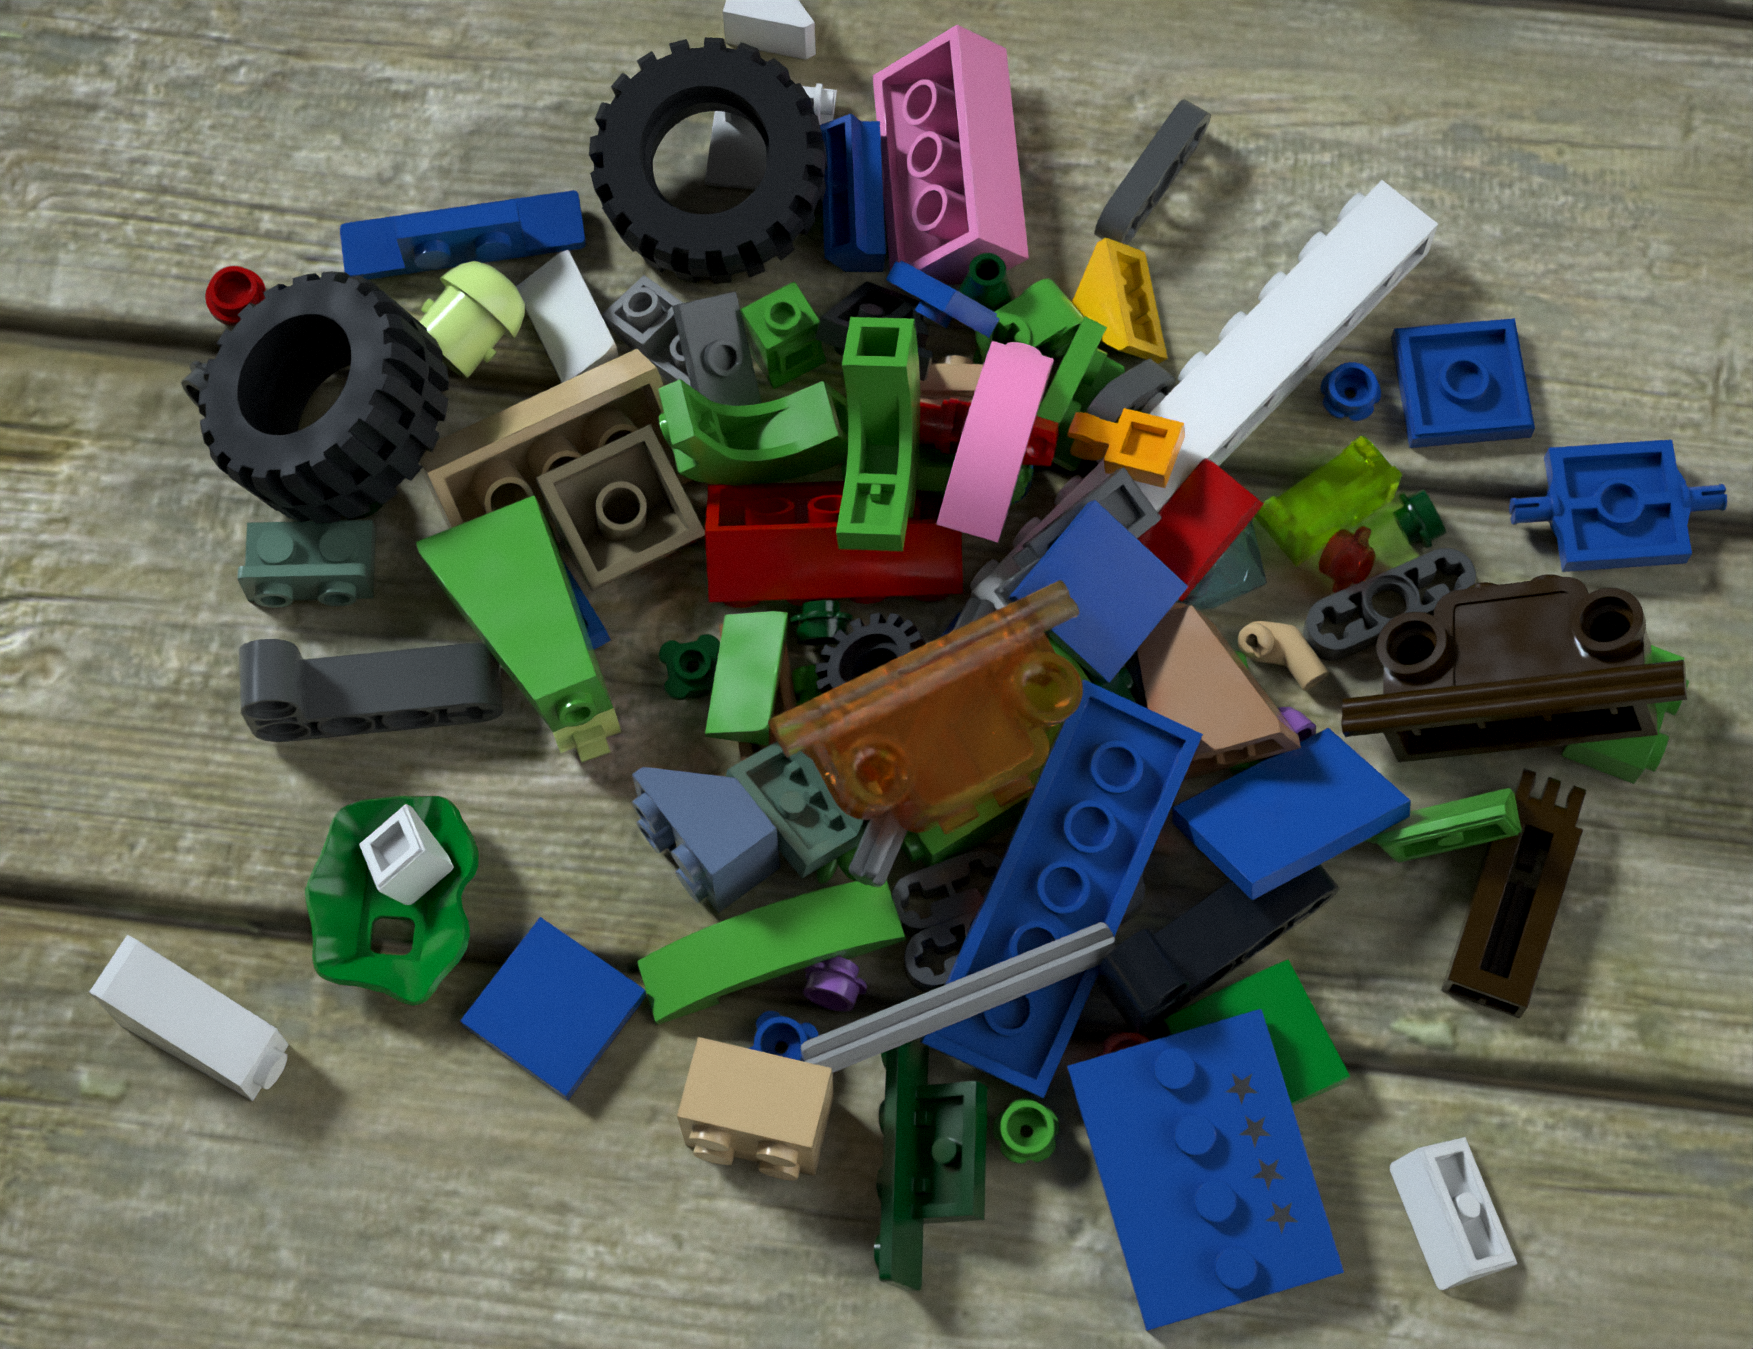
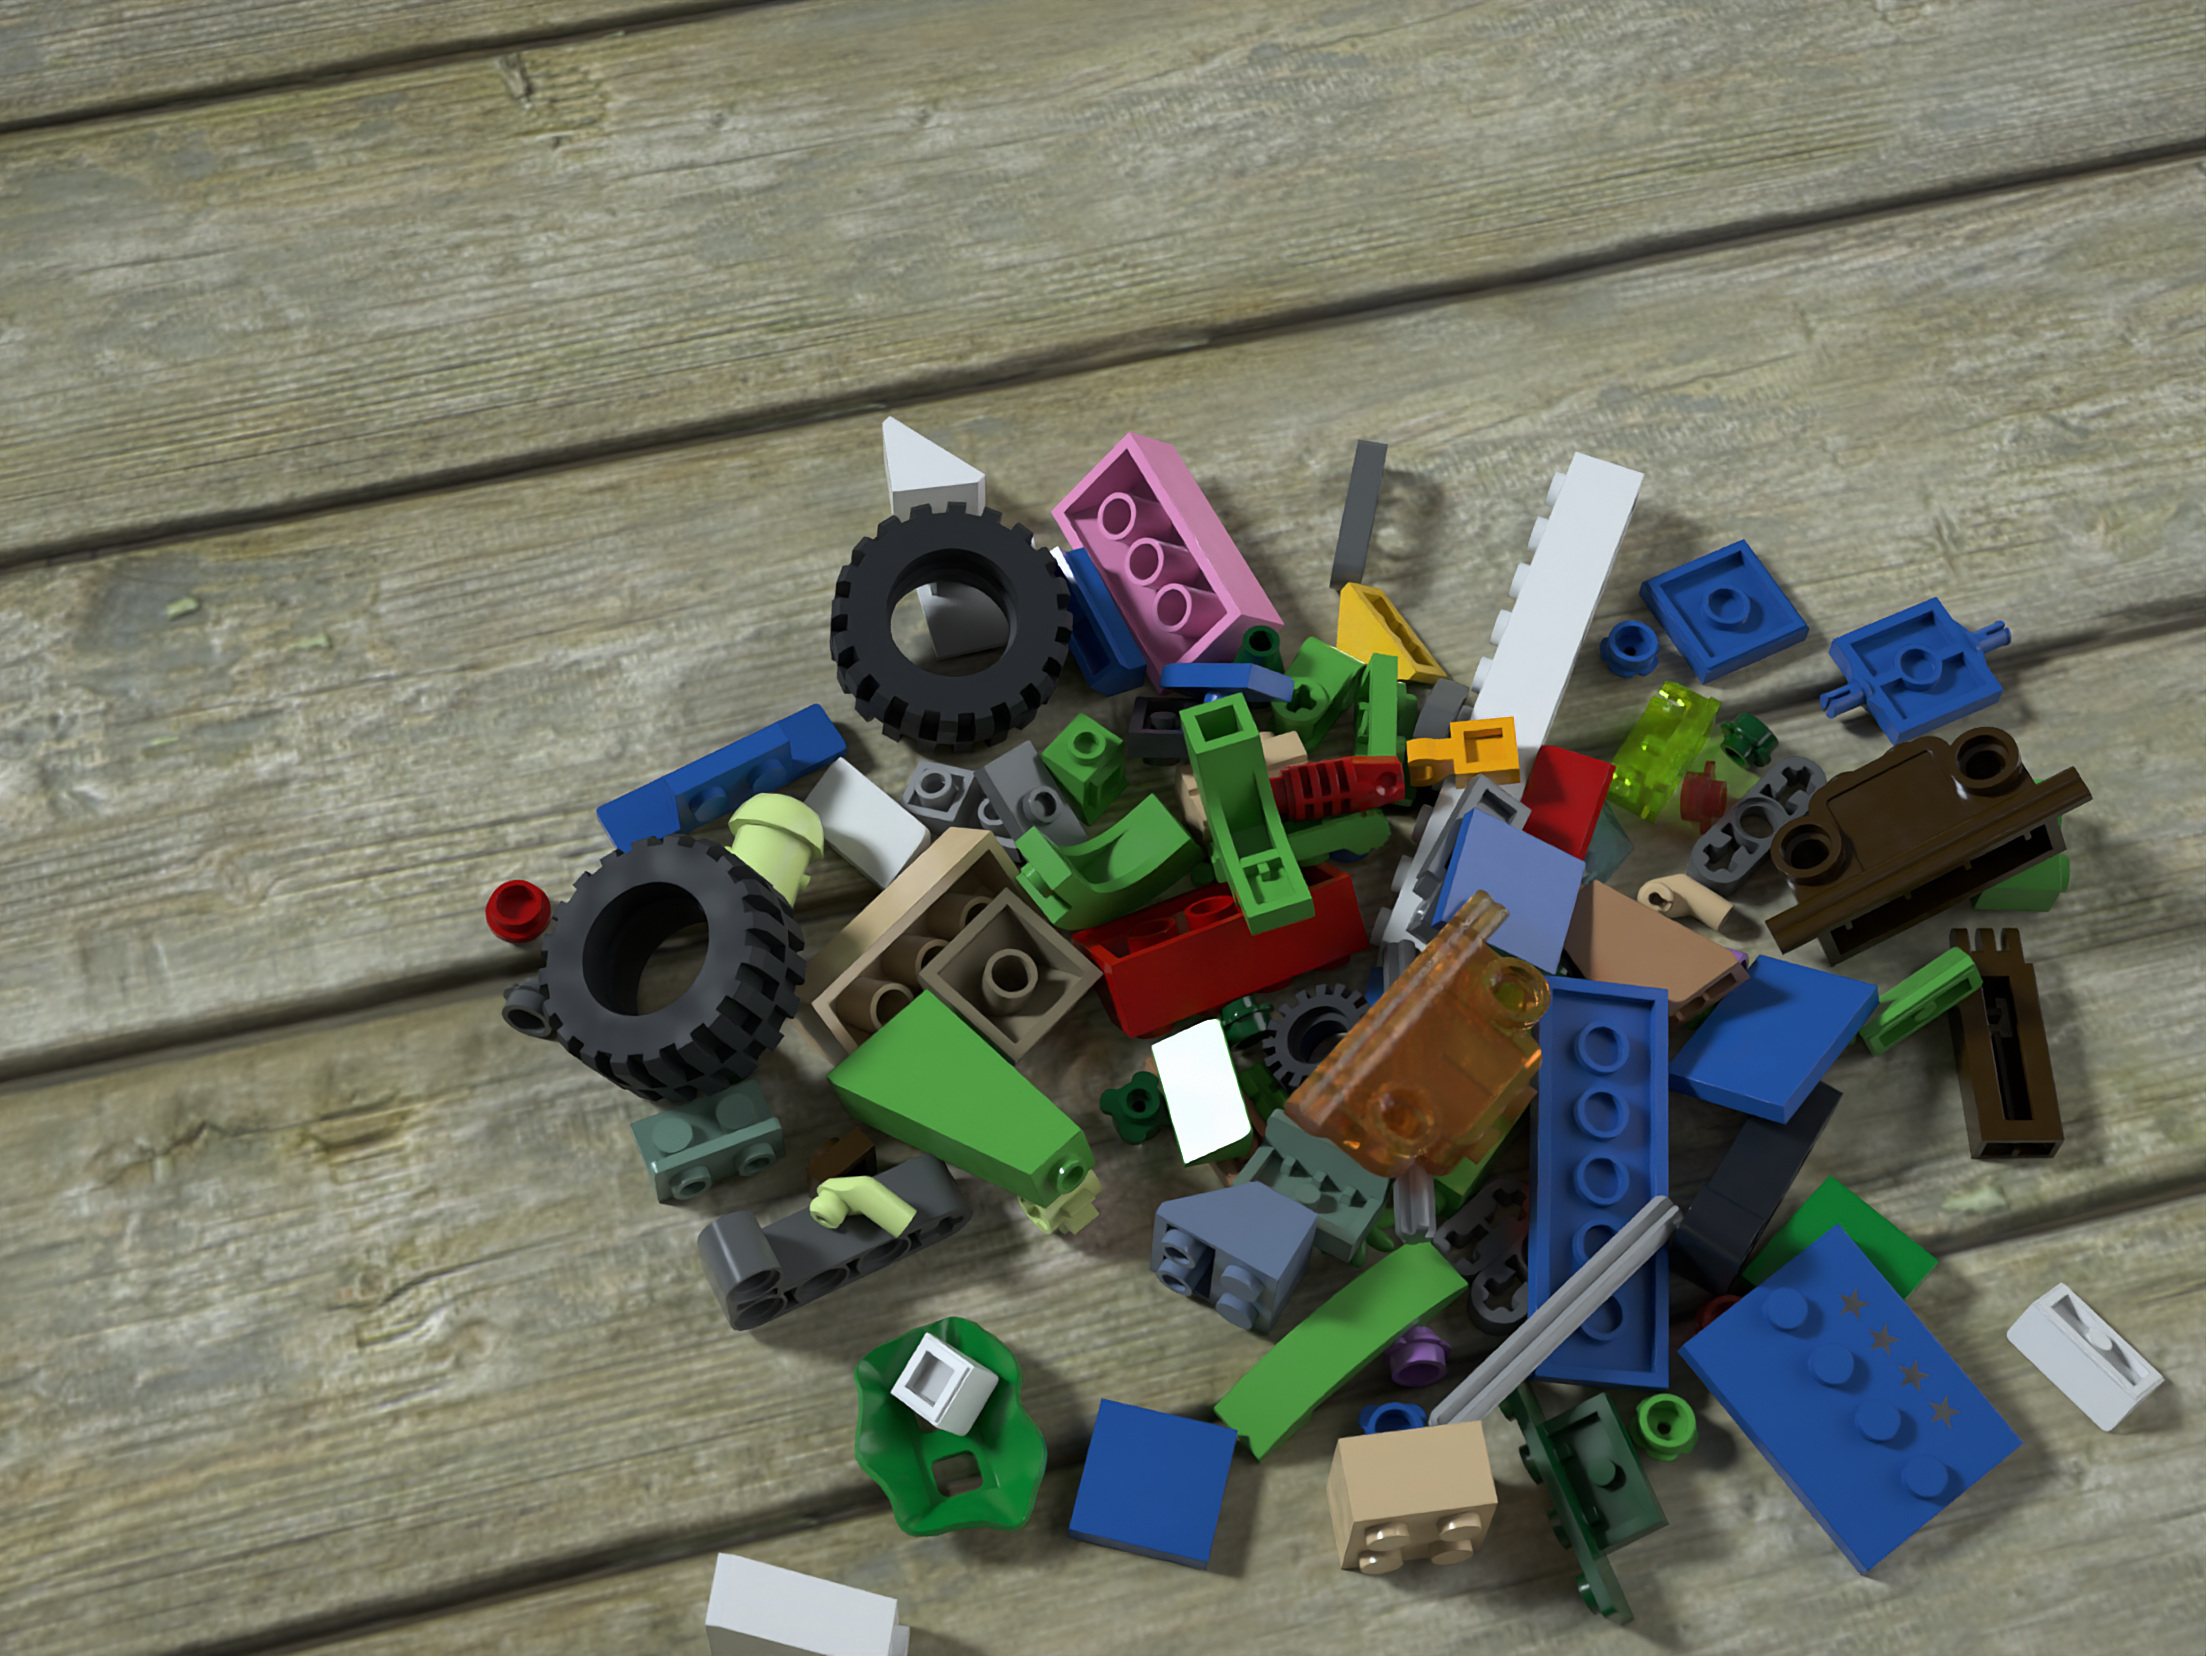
camera: 25 degrees left, 10 degrees down
bright pink arch [936,341,1054,543] -> none
none -> dark brown plate [806,1126,877,1200]
none -> yellowish green arm [810,1176,917,1238]

